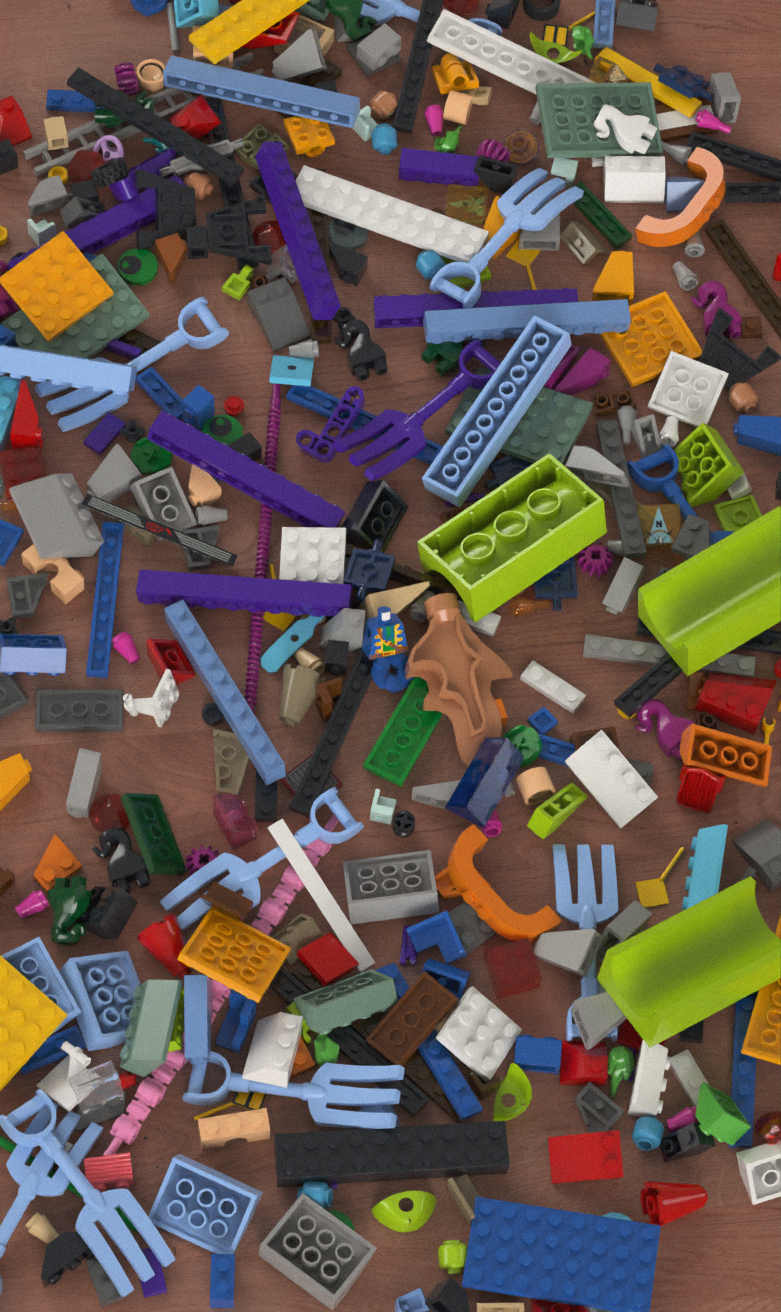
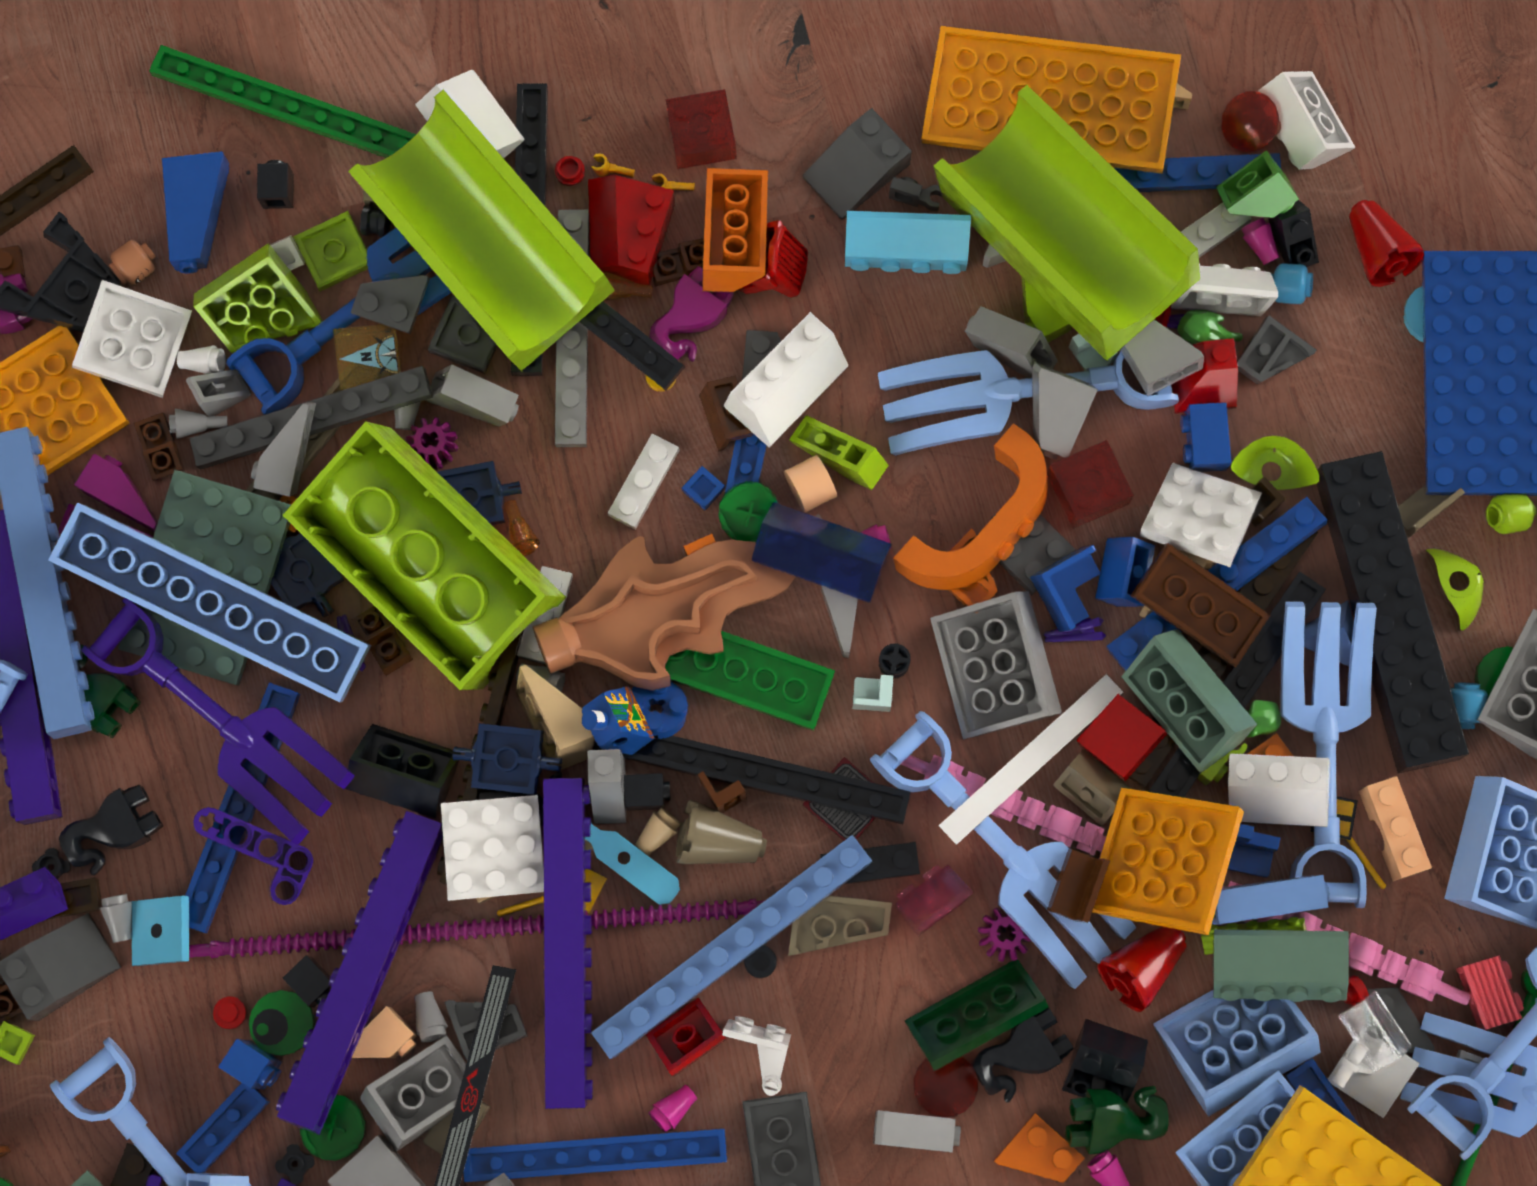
camera: 90 degrees left, 15 degrees up
red slope [548,1130,624,1184] -> none
yellow piece [635,847,684,908] -> none

